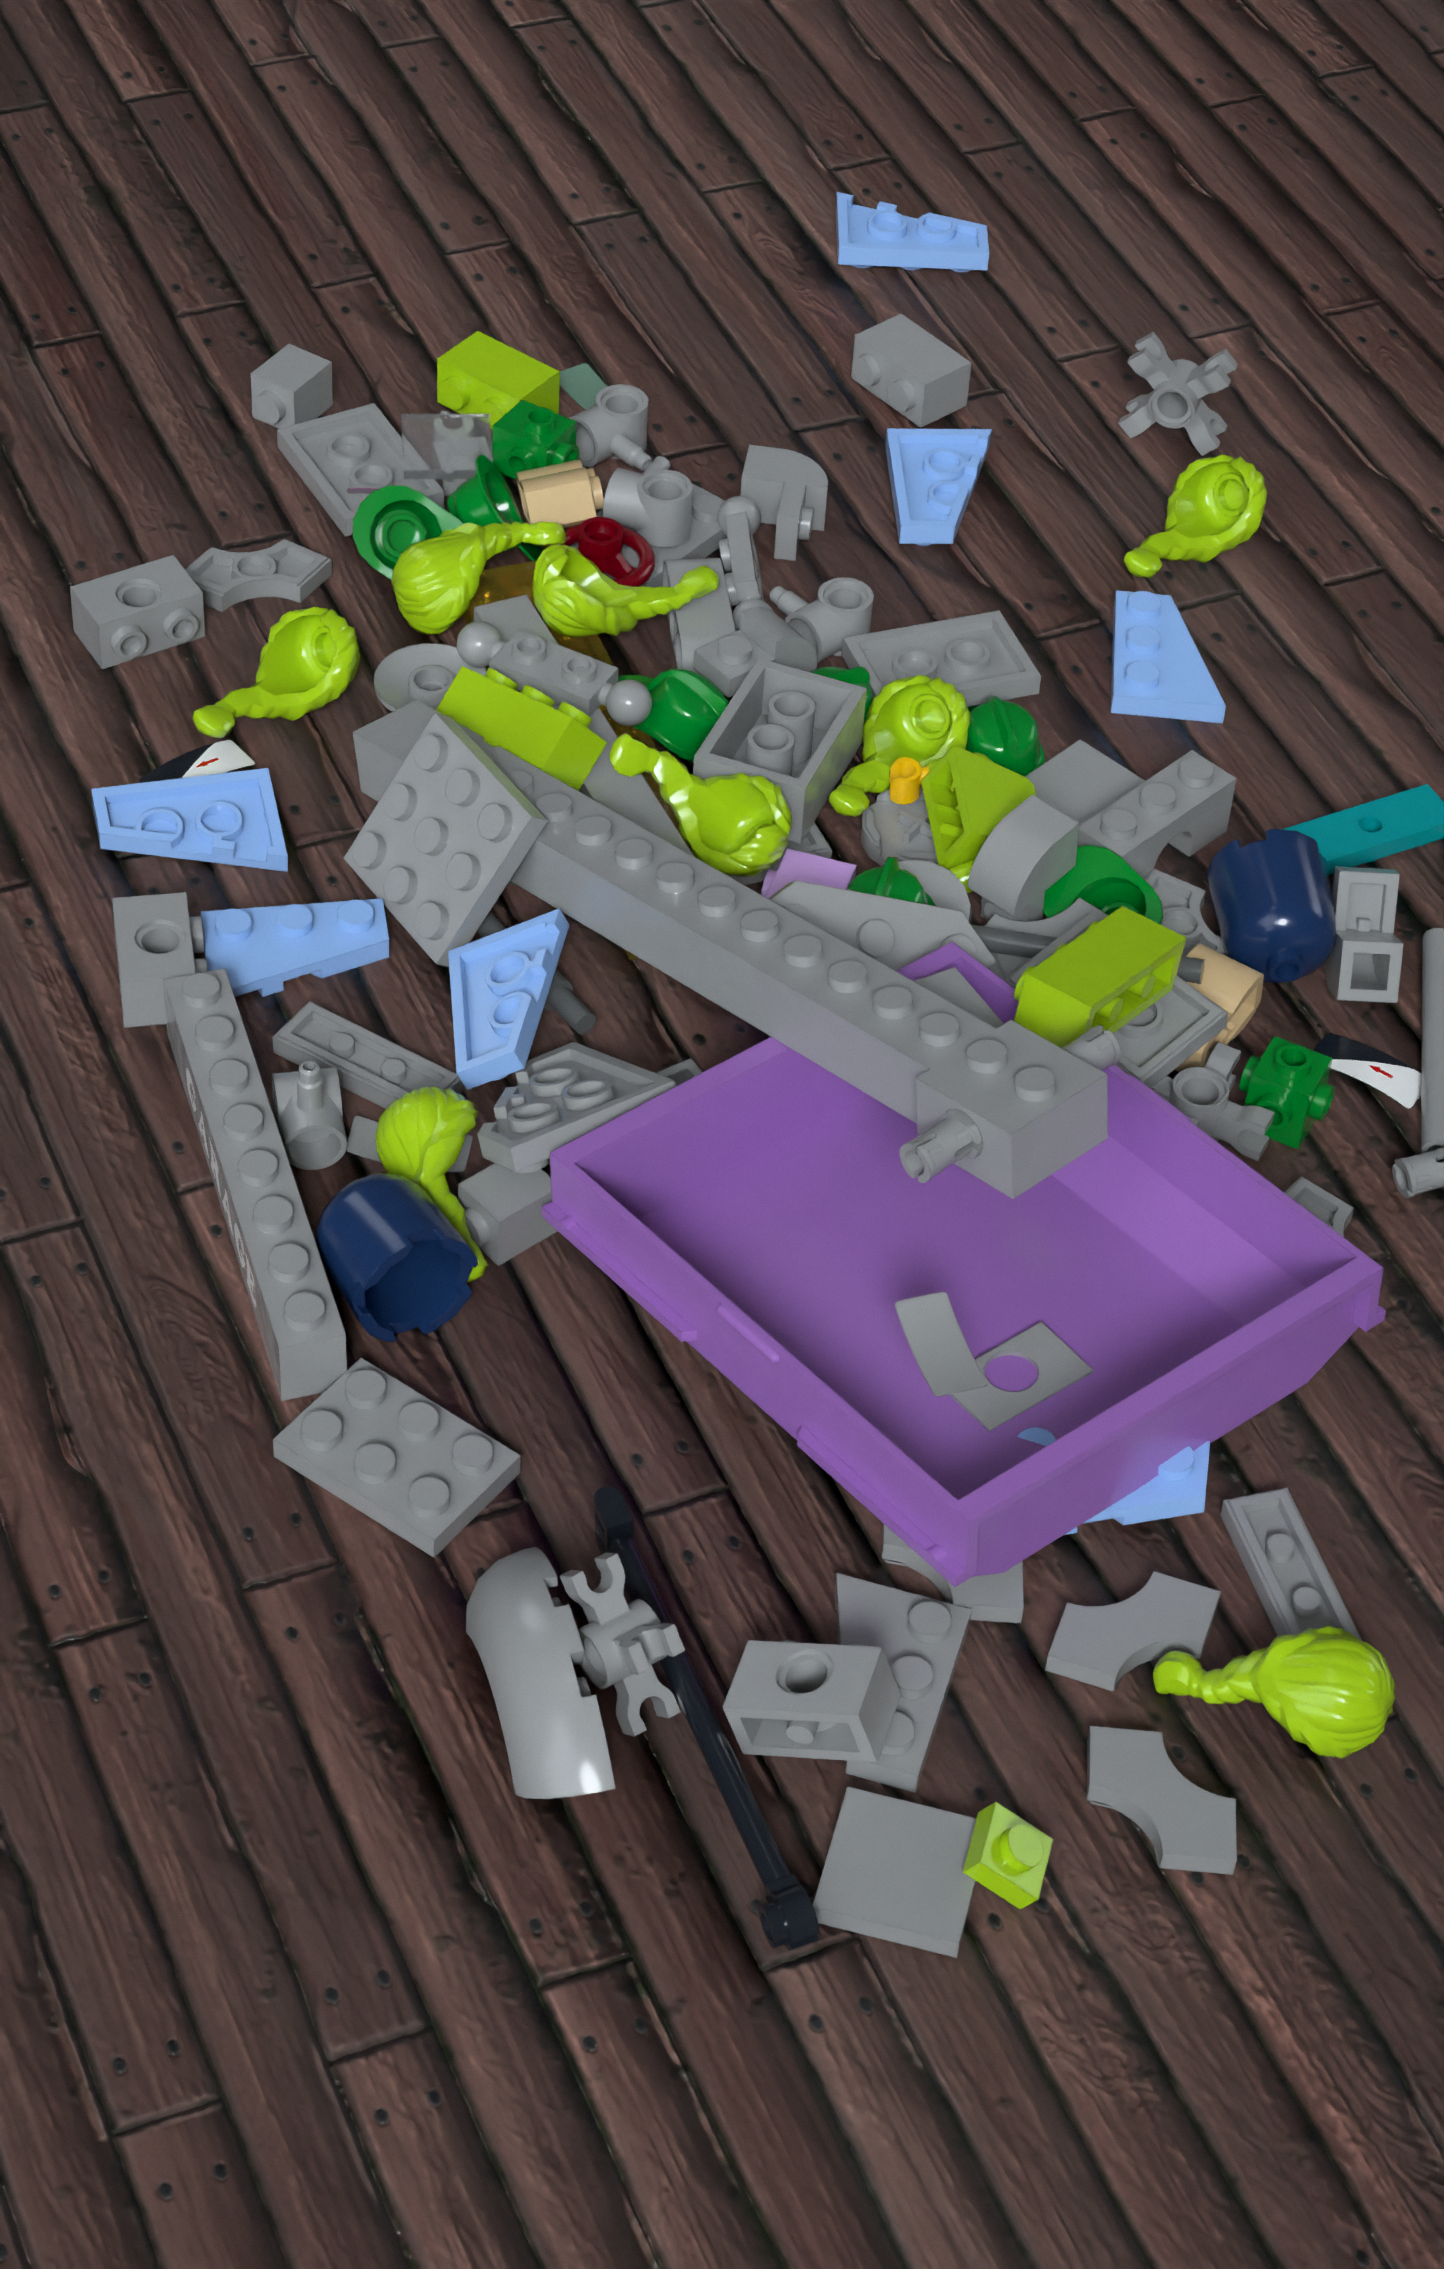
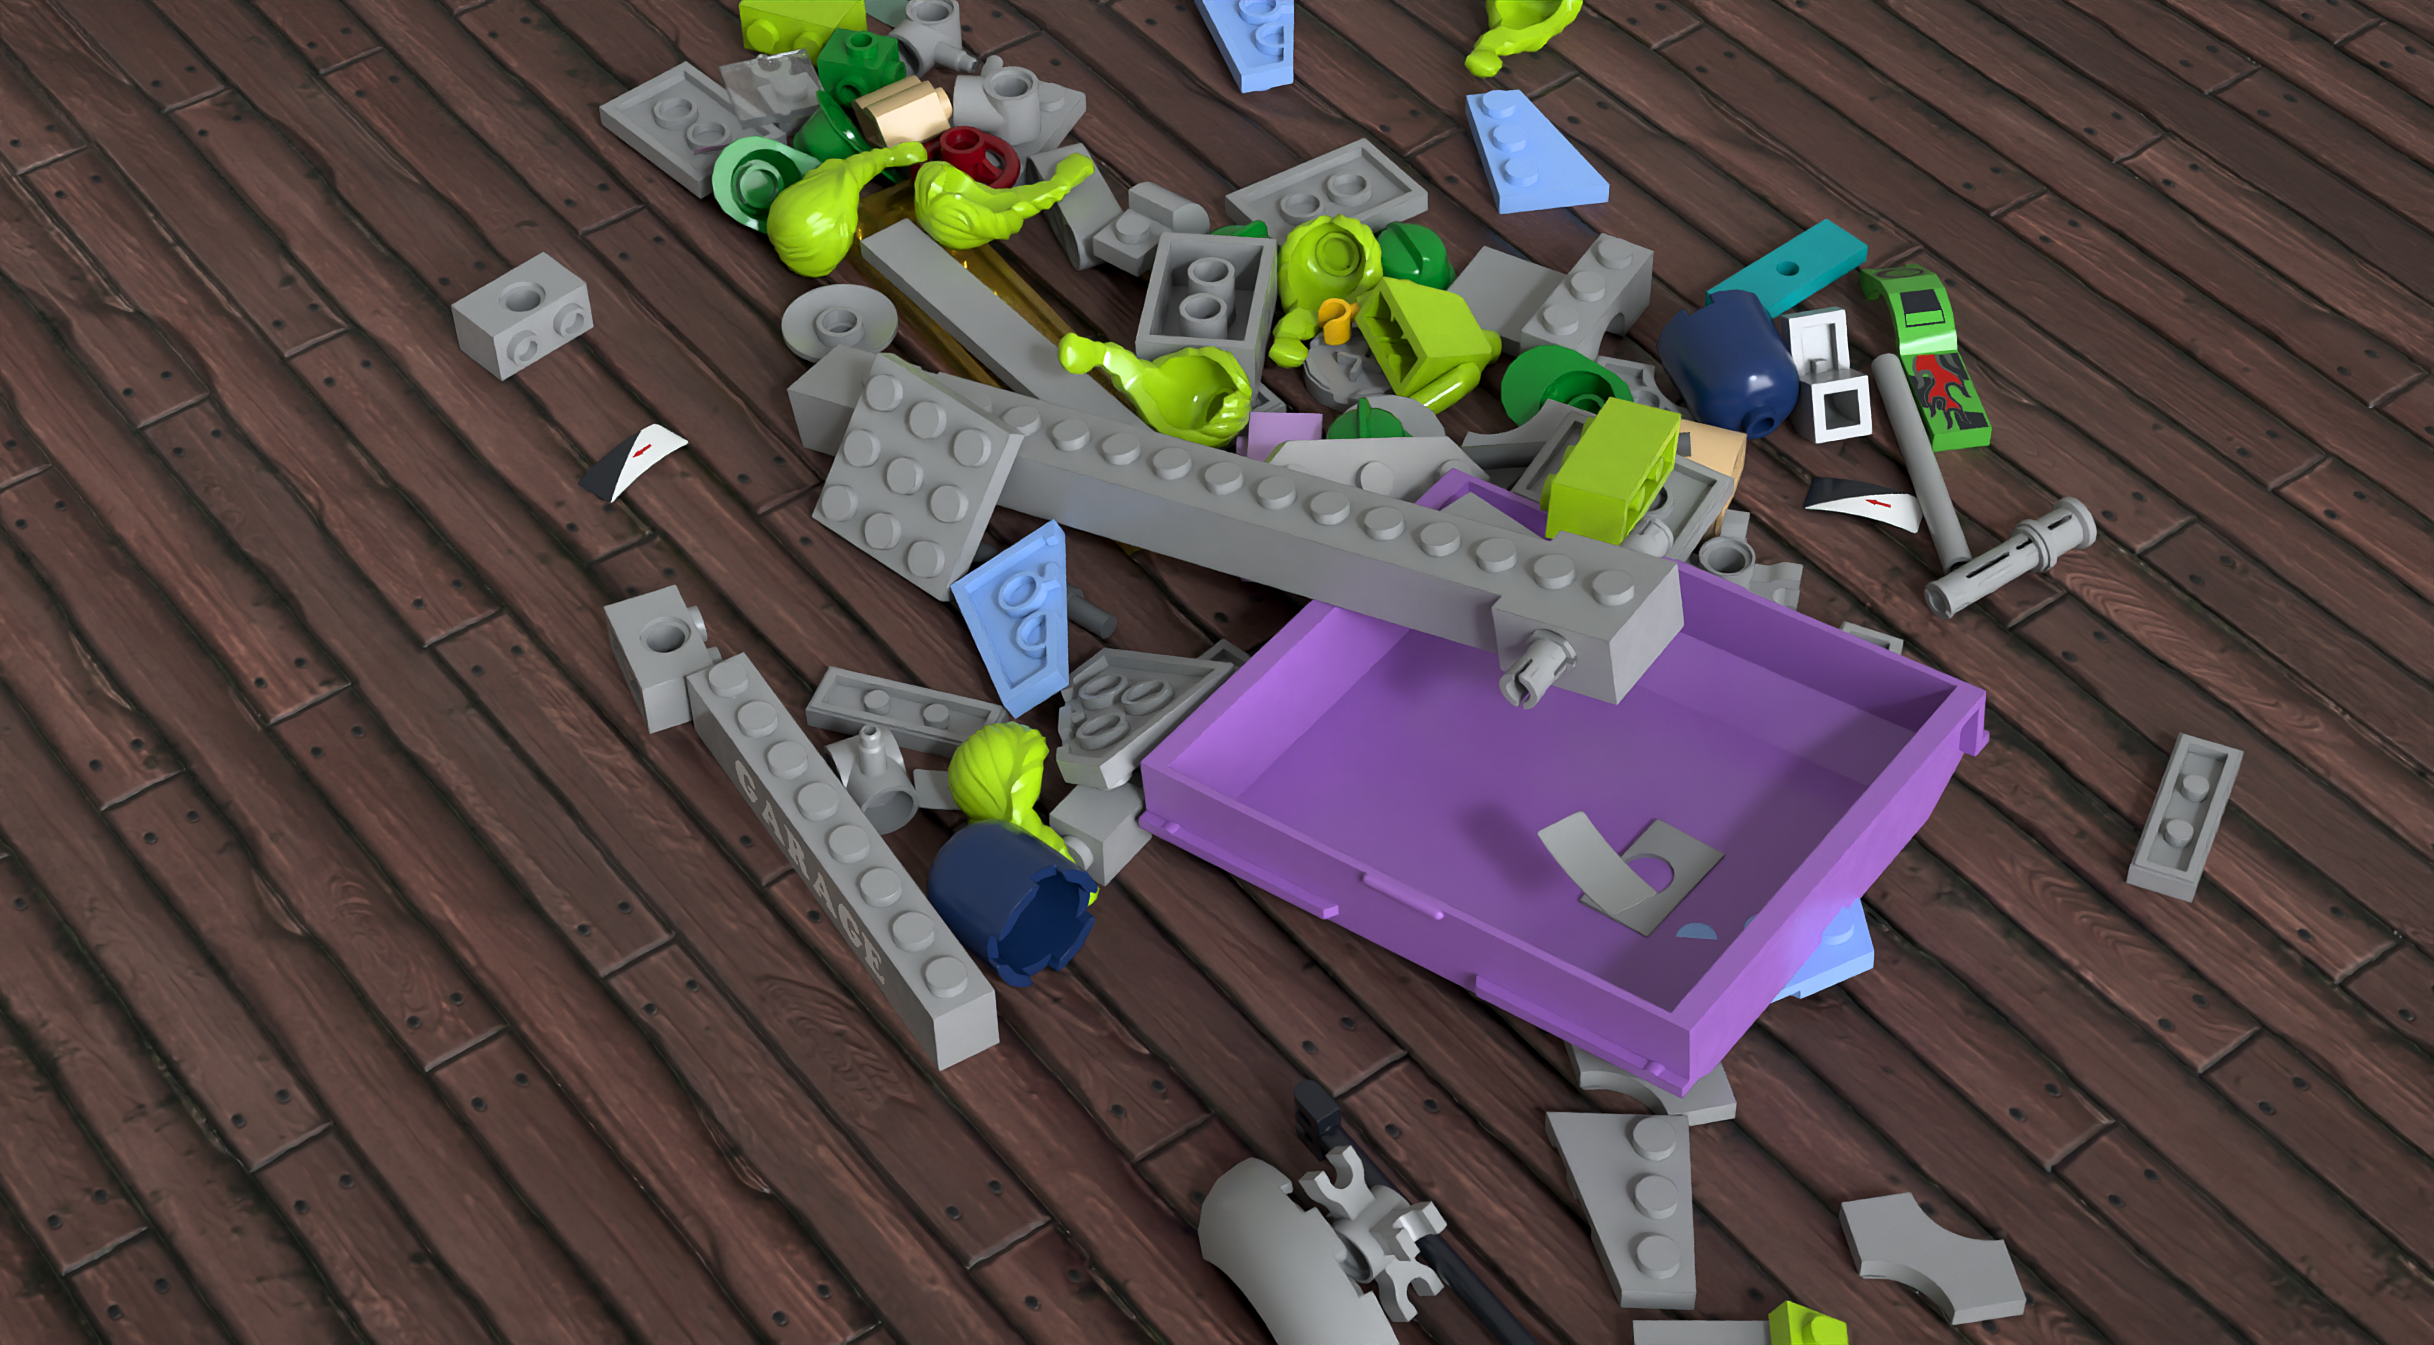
camera: 10 degrees left, 0 degrees up
light blue wing [91,768,288,872] -> none
light grey tile [185,539,332,612] -> none
lime hair [192,607,361,738] -> none
light blue wing [201,898,389,997] -> none
light grey brick [251,344,333,429] -> none
light grey plate [273,1358,521,1558] -> none
lime brick [436,666,607,791] -> none
light grey plate [457,621,652,726] -> none
green piece [618,668,729,762] -> none
light grey plate [717,496,773,631] -> none
light grey brick [722,1640,901,1762] -> none
light grey brick [740,444,828,561] -> none
light grey piece [769,577,874,663] -> none
light grey brick [968,794,1080,922] -> none
light grey tile [1045,1571,1221,1691] -> none
lime hair [1153,1625,1396,1759] -> none
light grey tile [1220,1487,1362,1641] -> none
green brick [1239,1036,1336,1150] -> none

